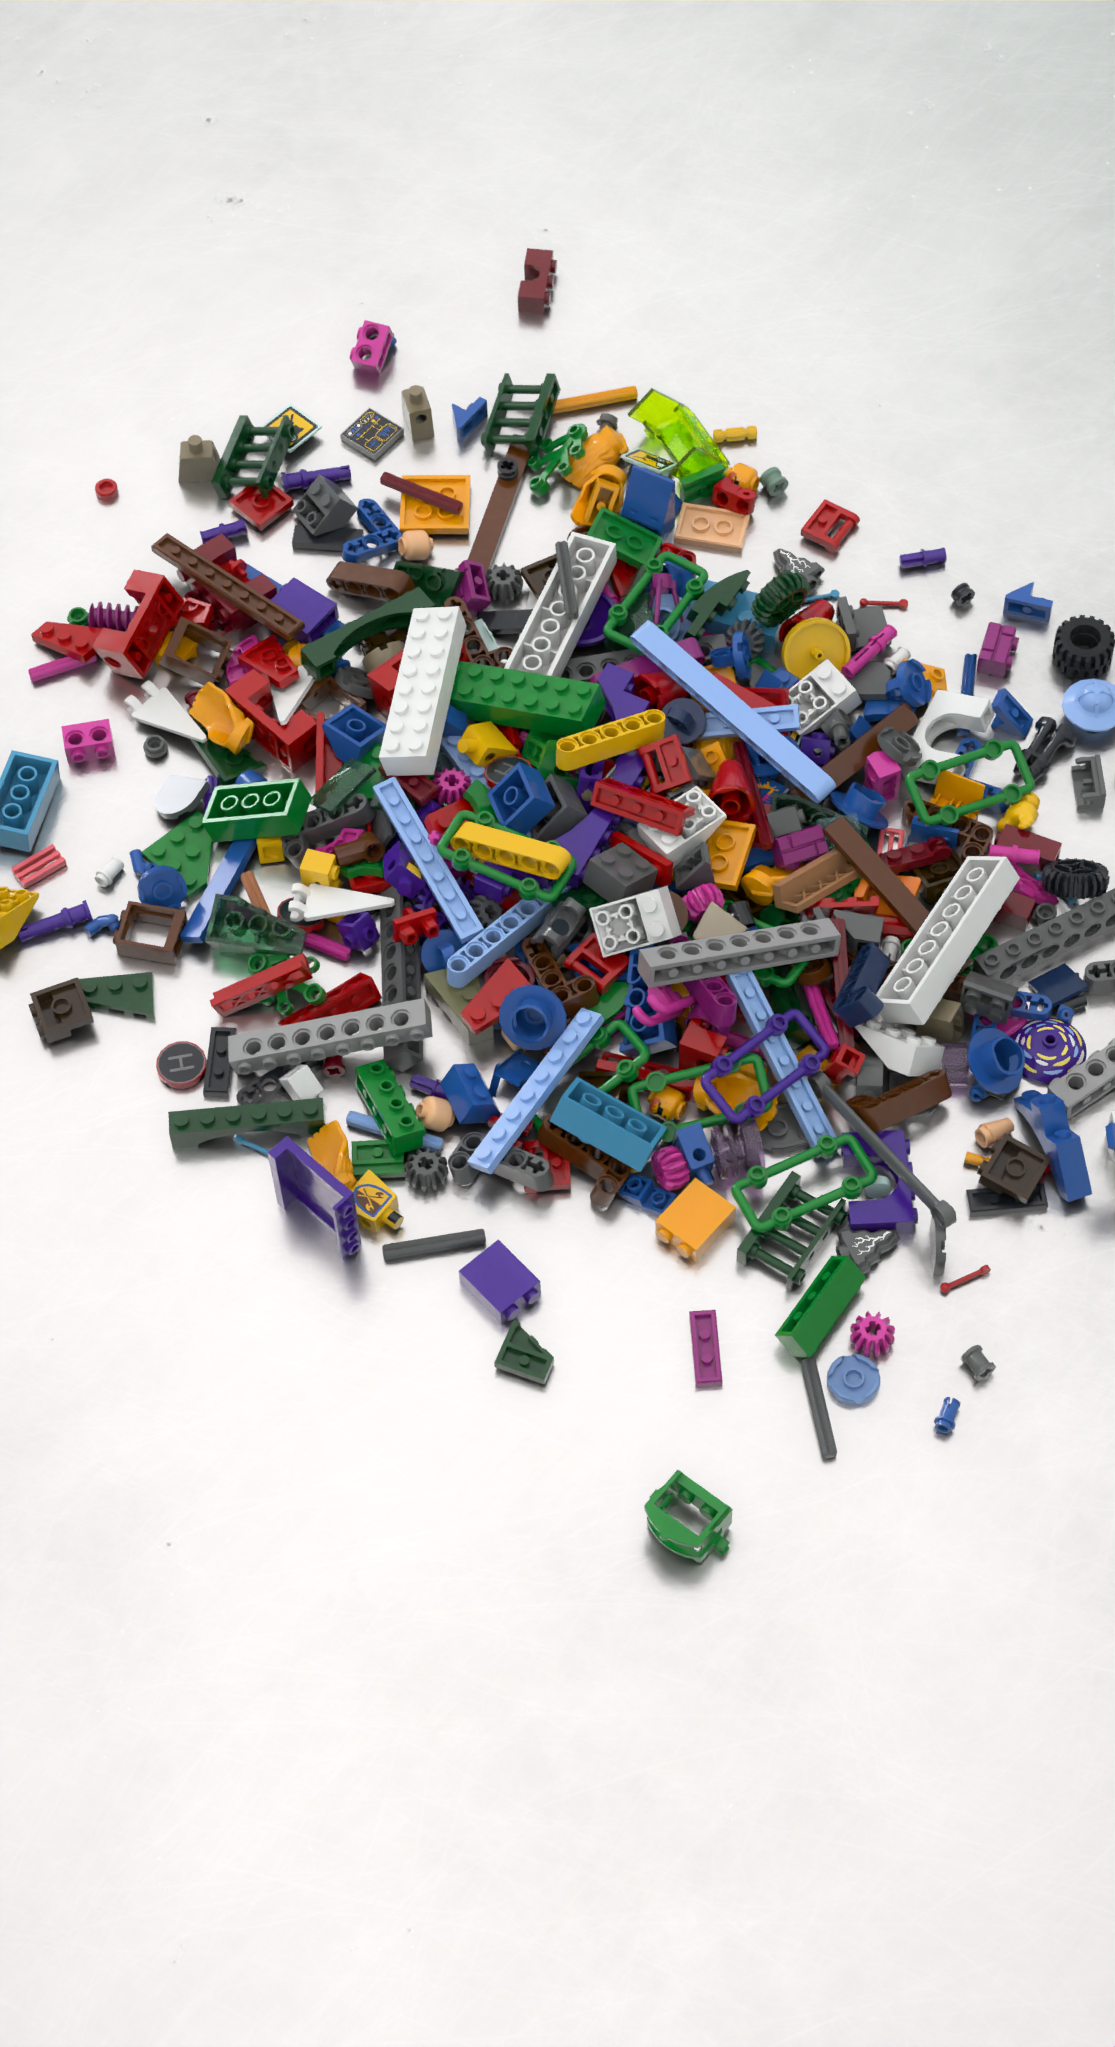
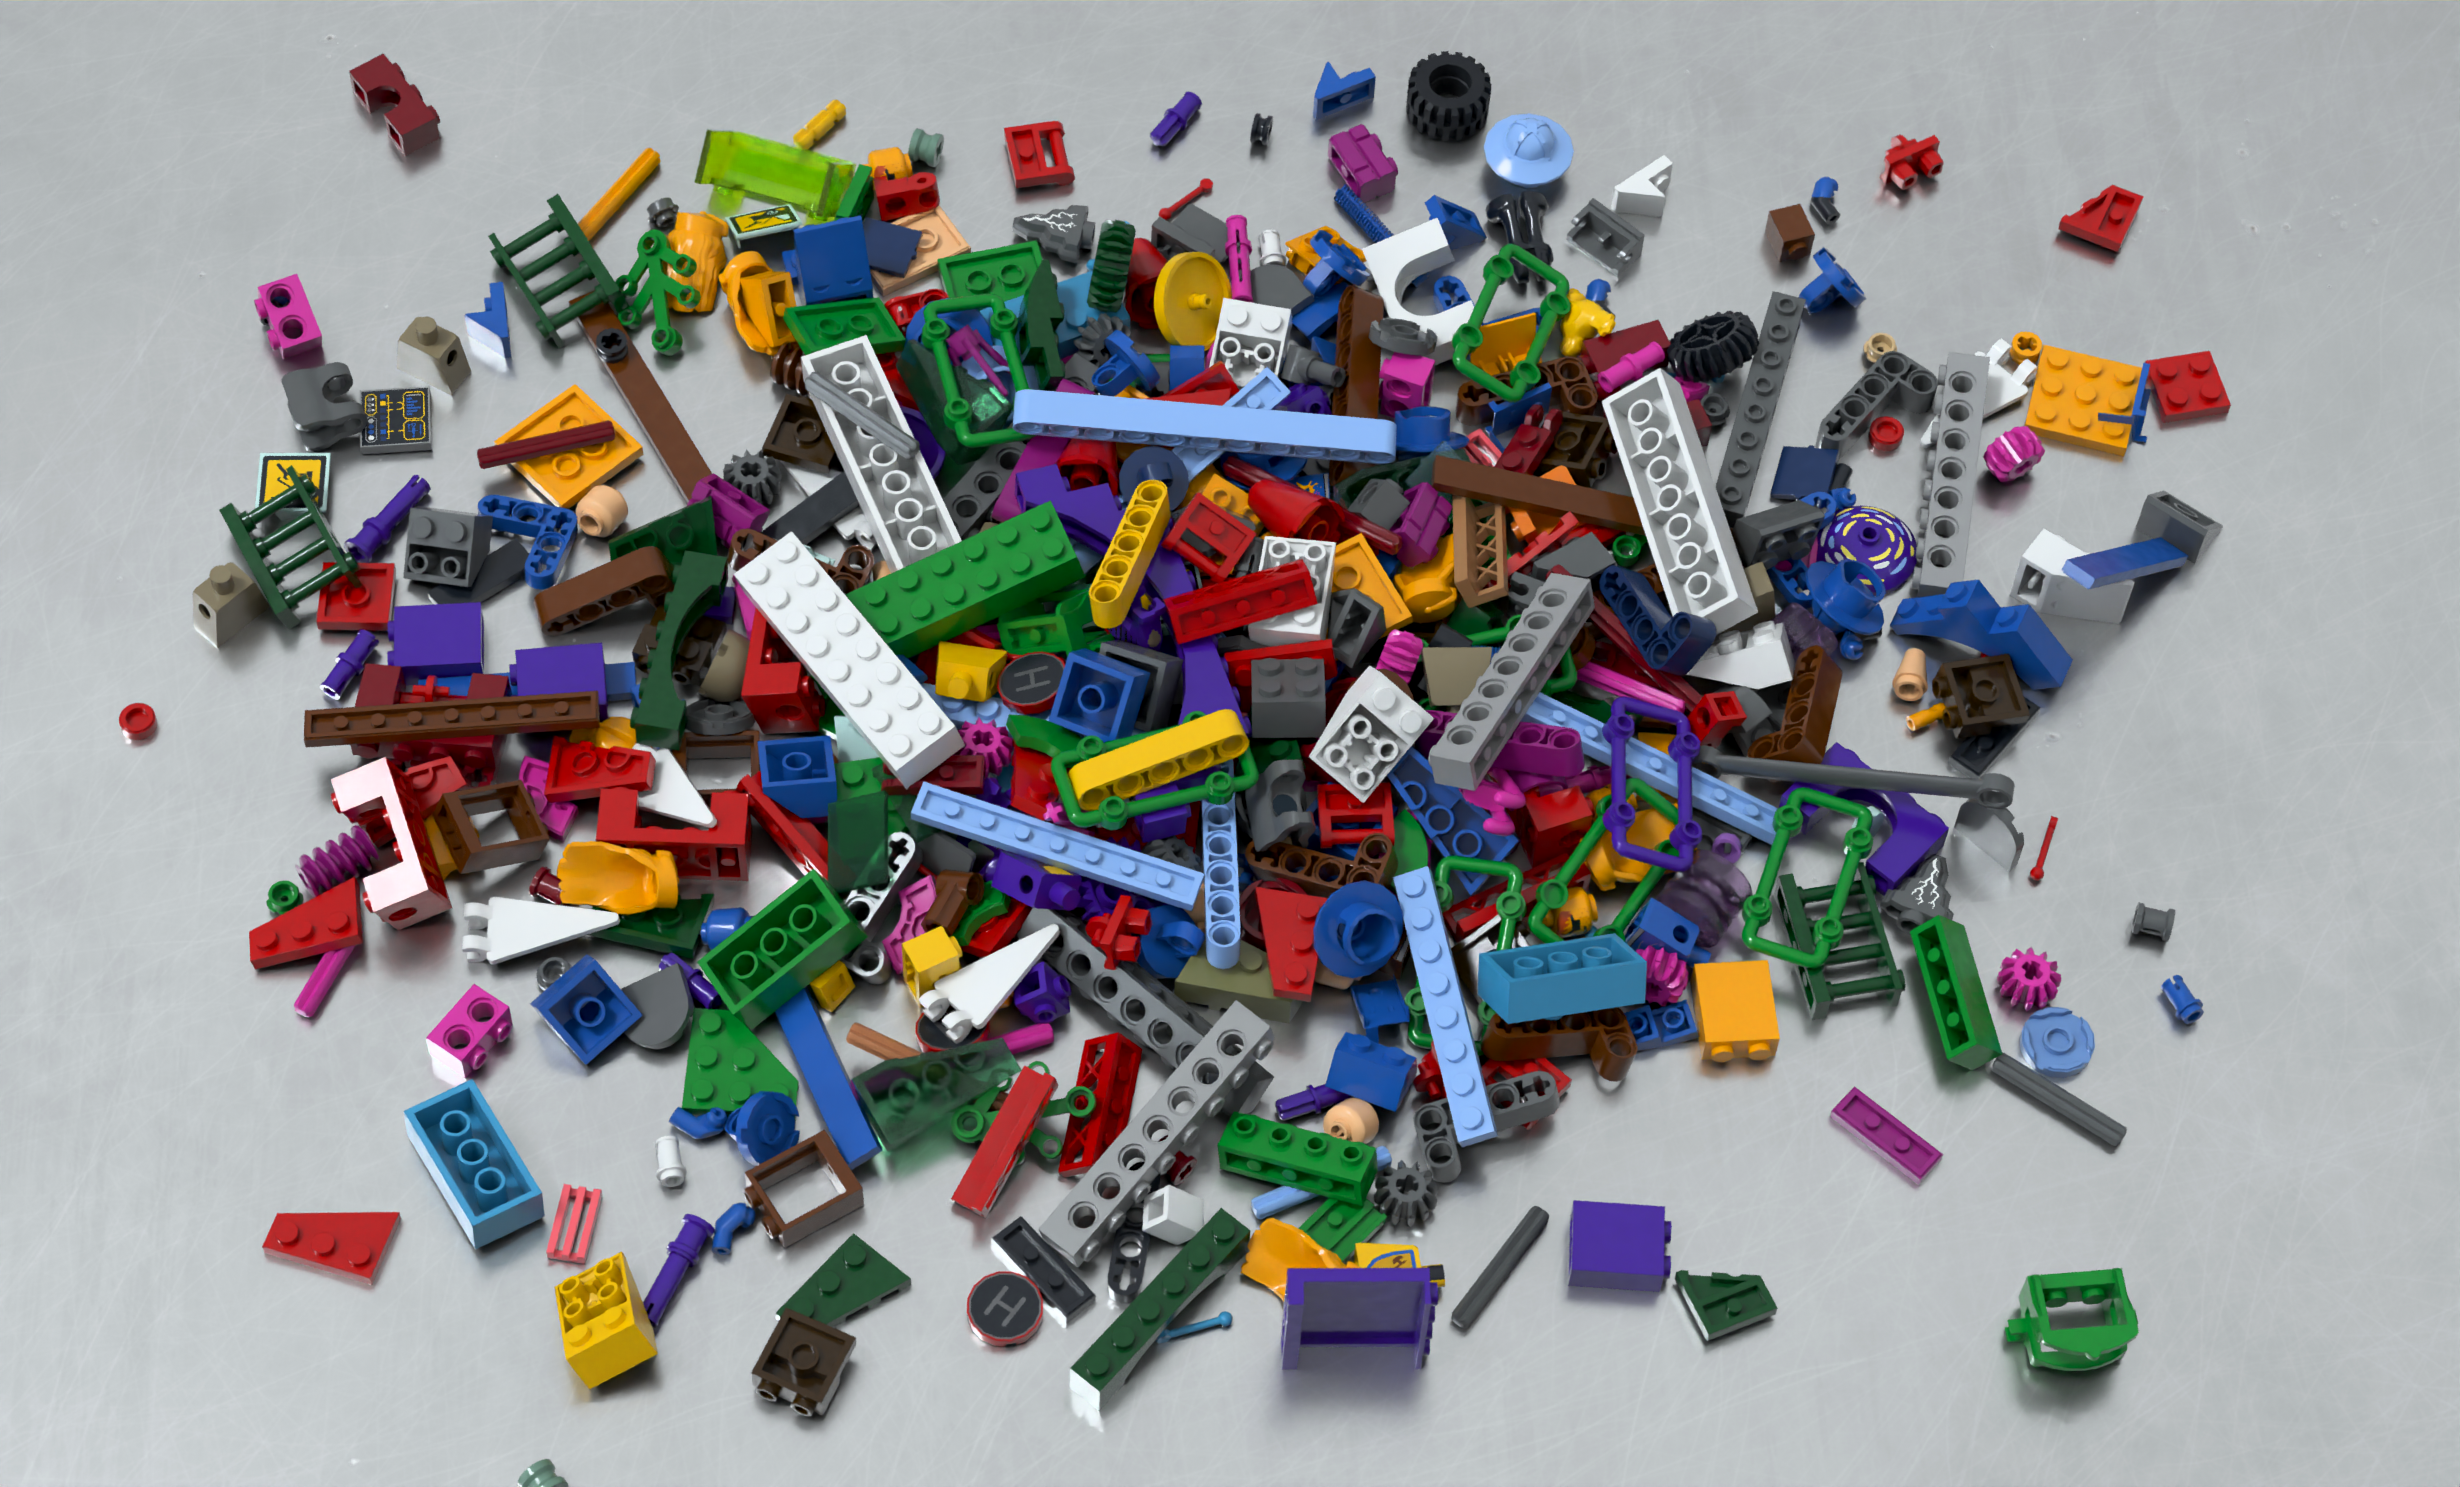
camera: 50 degrees left, 0 degrees up
none -> dark grey piece [281,362,368,452]
none -> dark purple brick [387,602,484,686]
none -> blue slope [530,954,643,1065]
none -> dark blue piece [863,217,923,278]
none -> green plate [938,240,1042,311]
none -> blue arm [1586,279,1616,320]
none -> medium lavender hinge [1711,833,1742,865]

